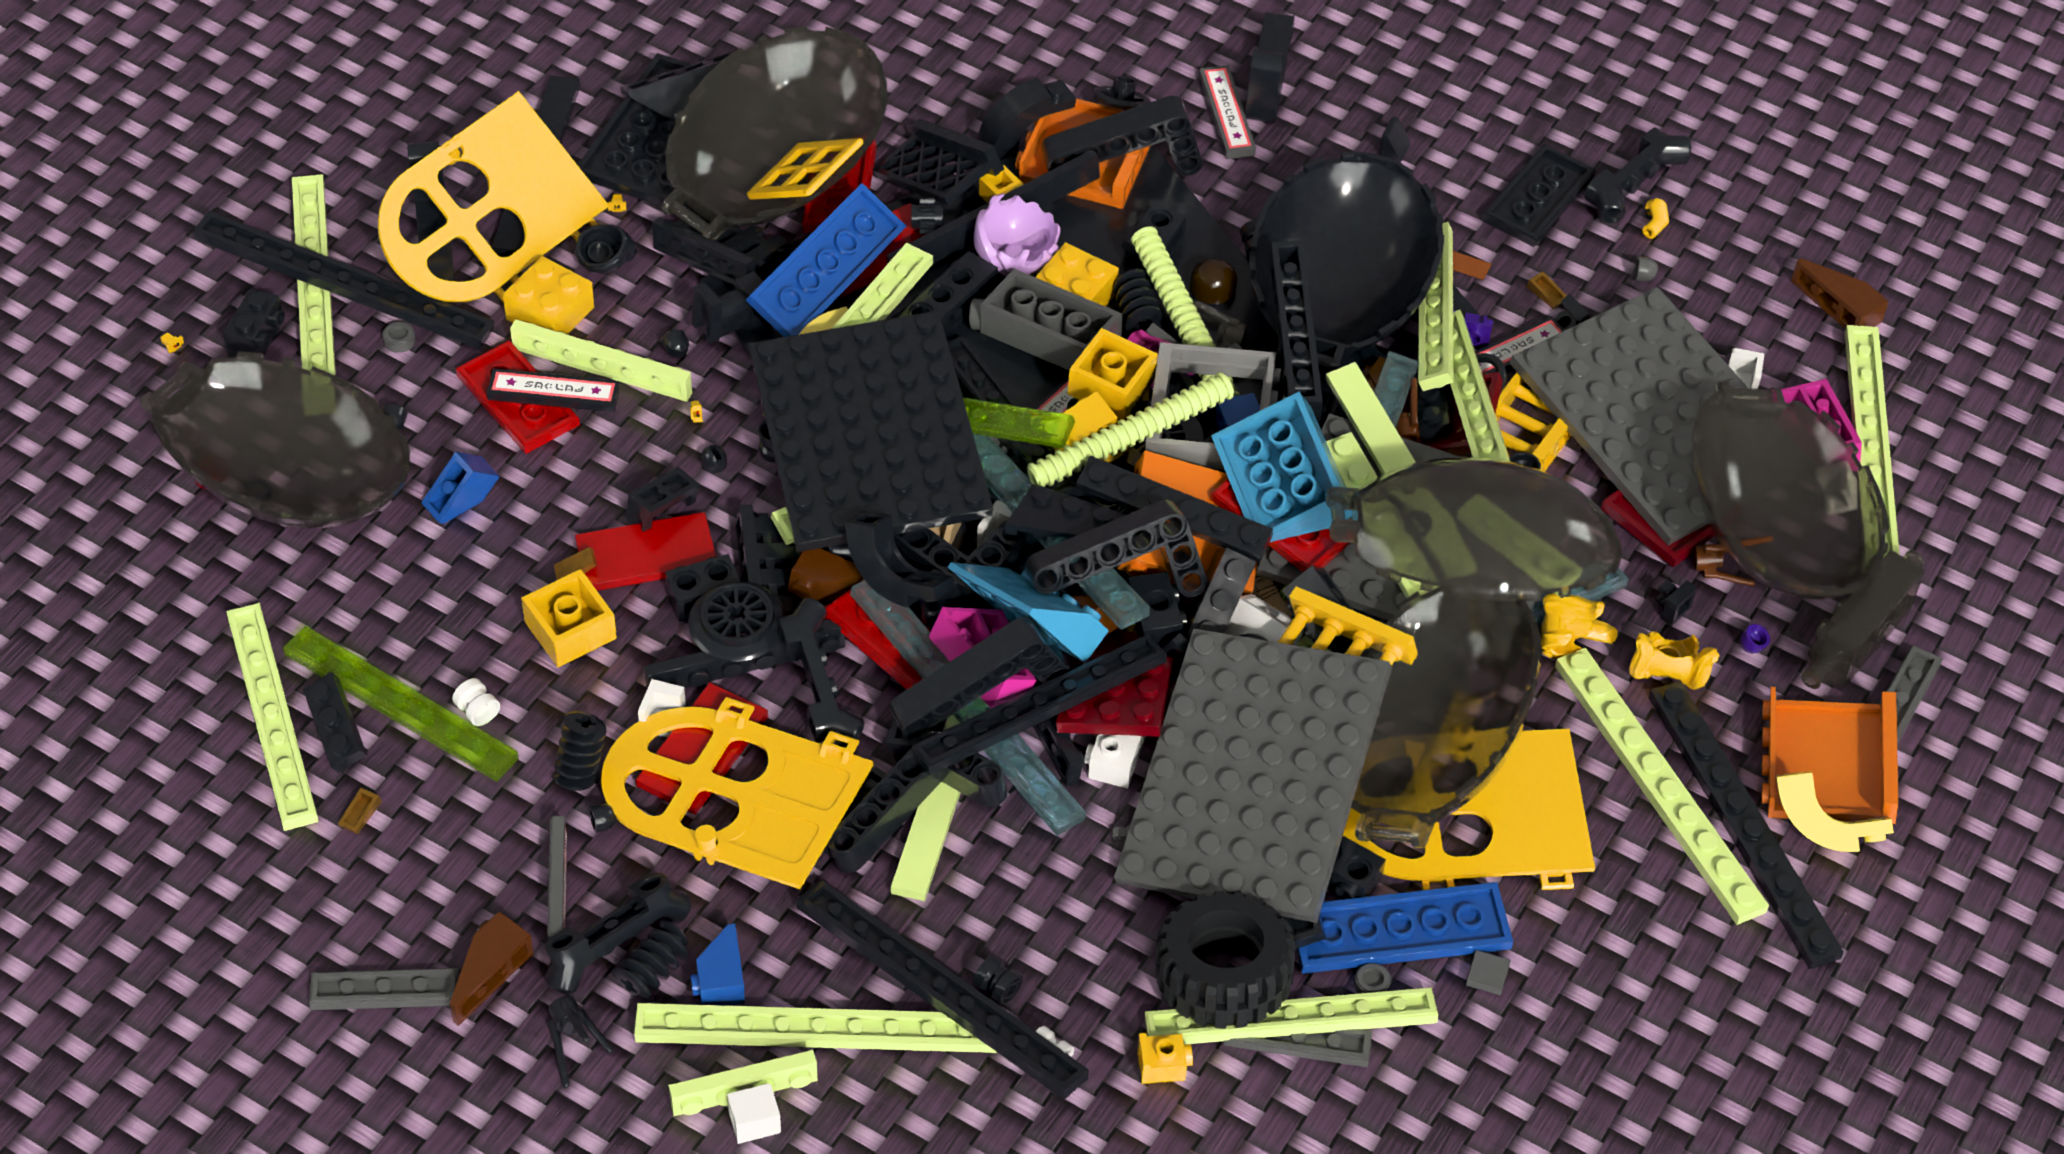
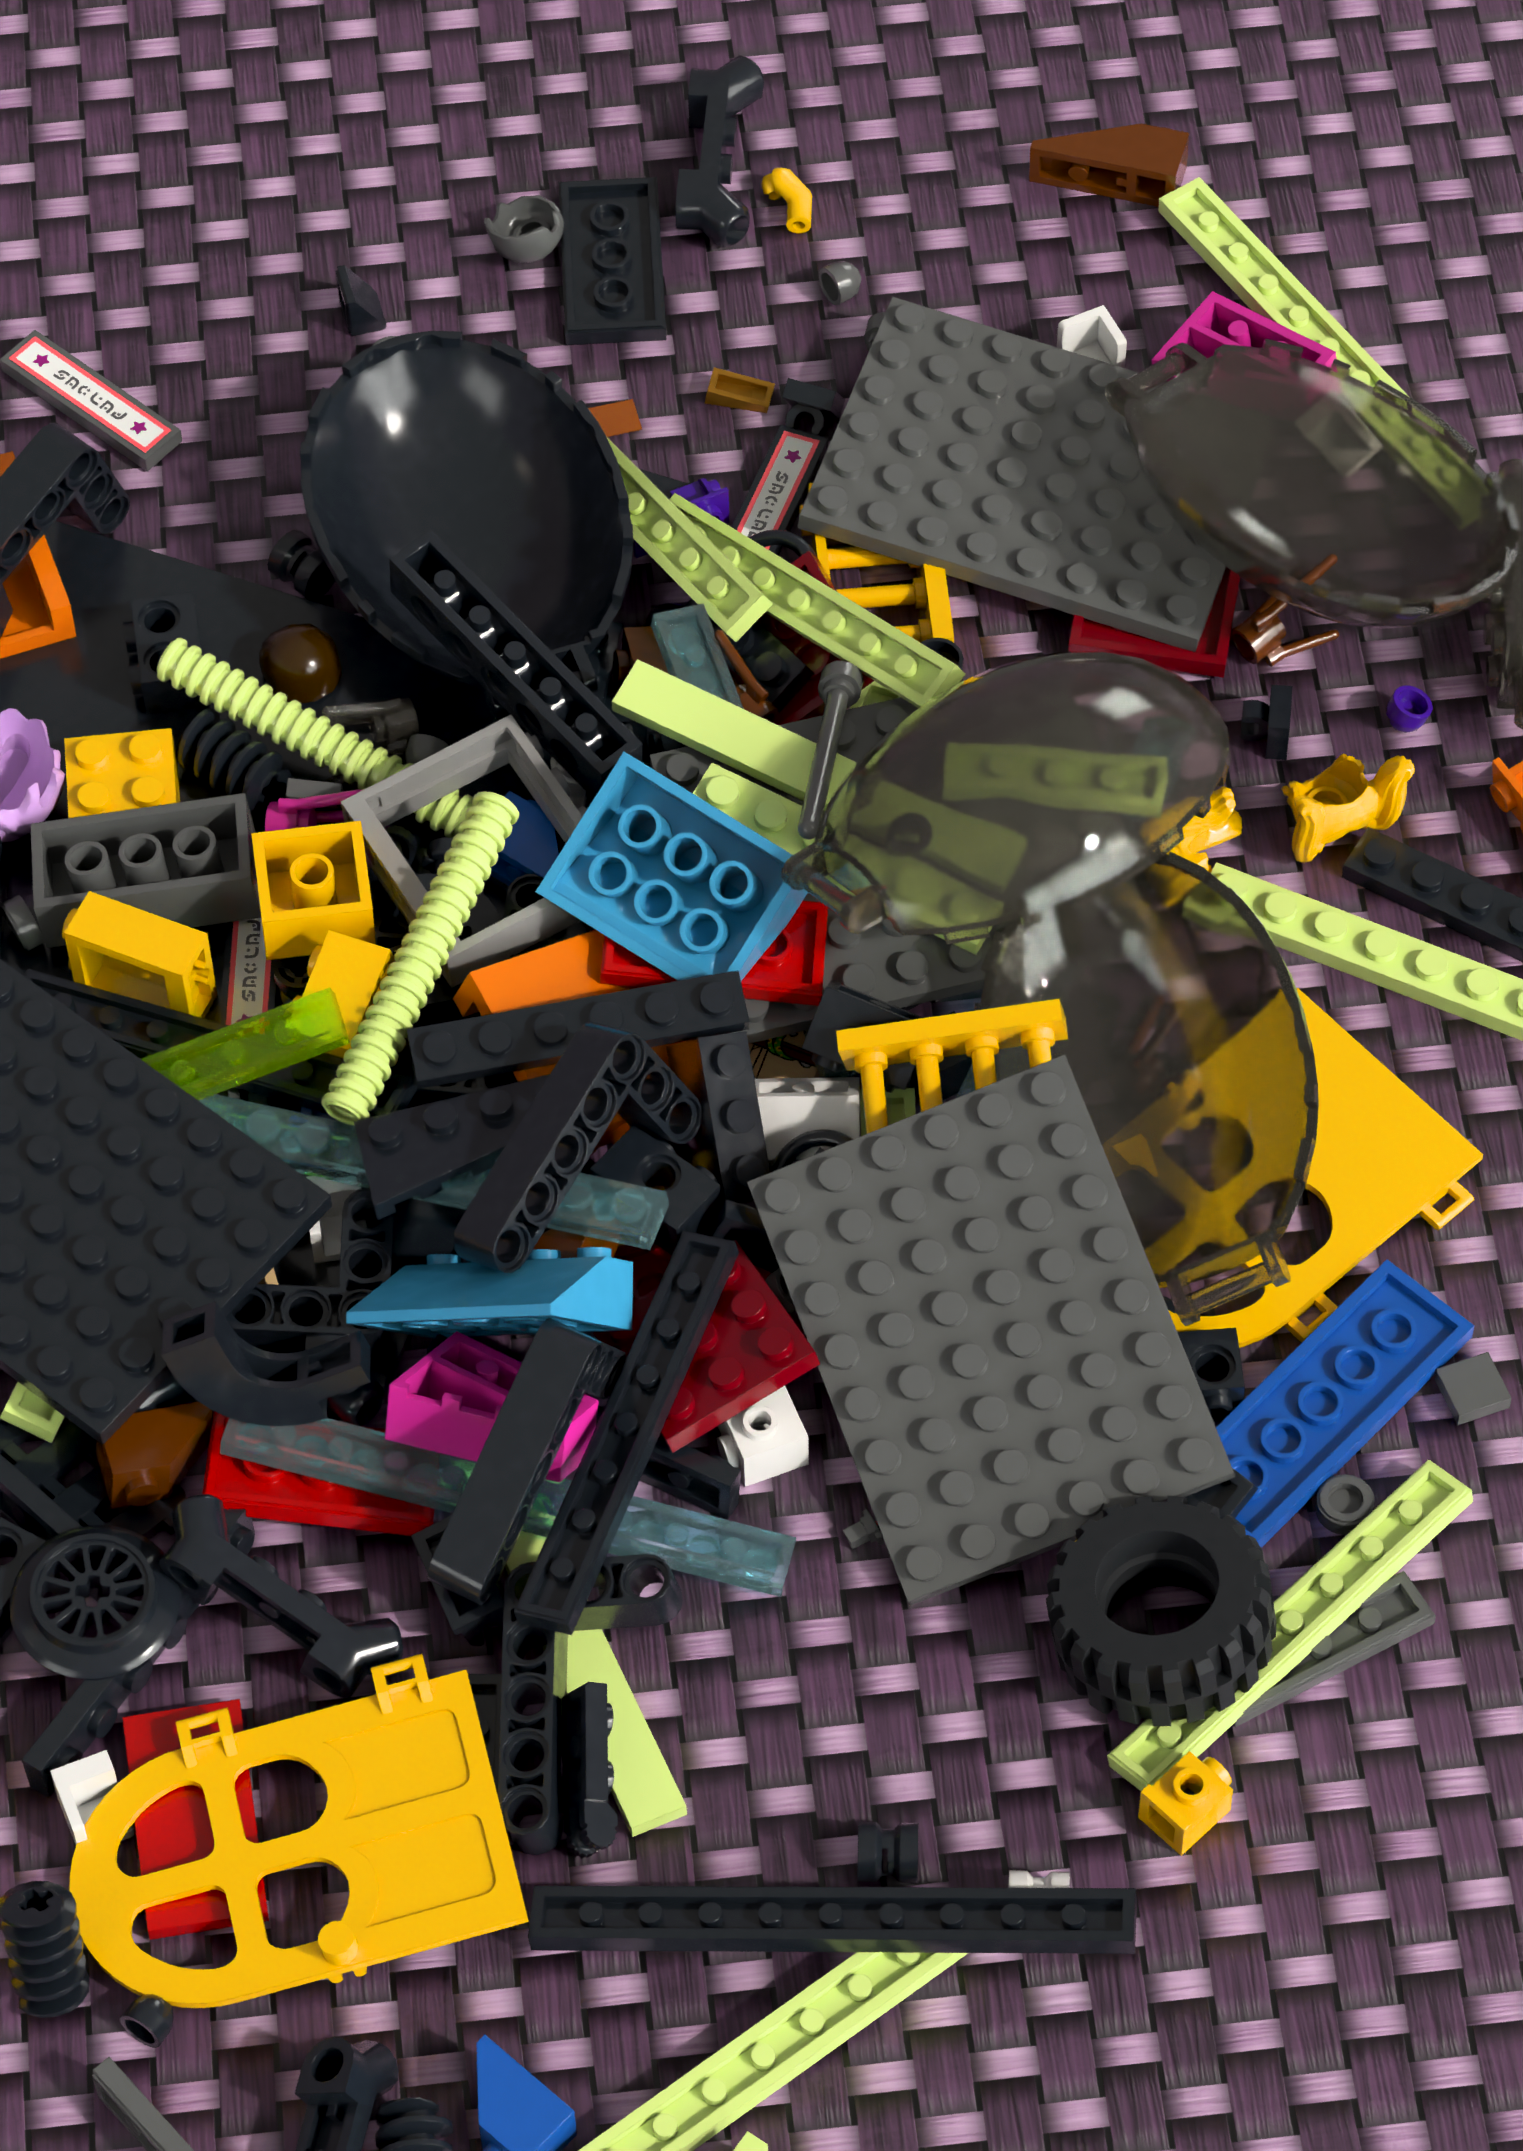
camera: 35 degrees left, 5 degrees up
black beam [1246,12,1295,123] -> none
none -> yellow window [62,891,218,1018]
none -> dark grey hair [484,195,564,263]
none -> black hinge [562,1682,618,1859]
none -> dark grey piece [798,661,863,840]

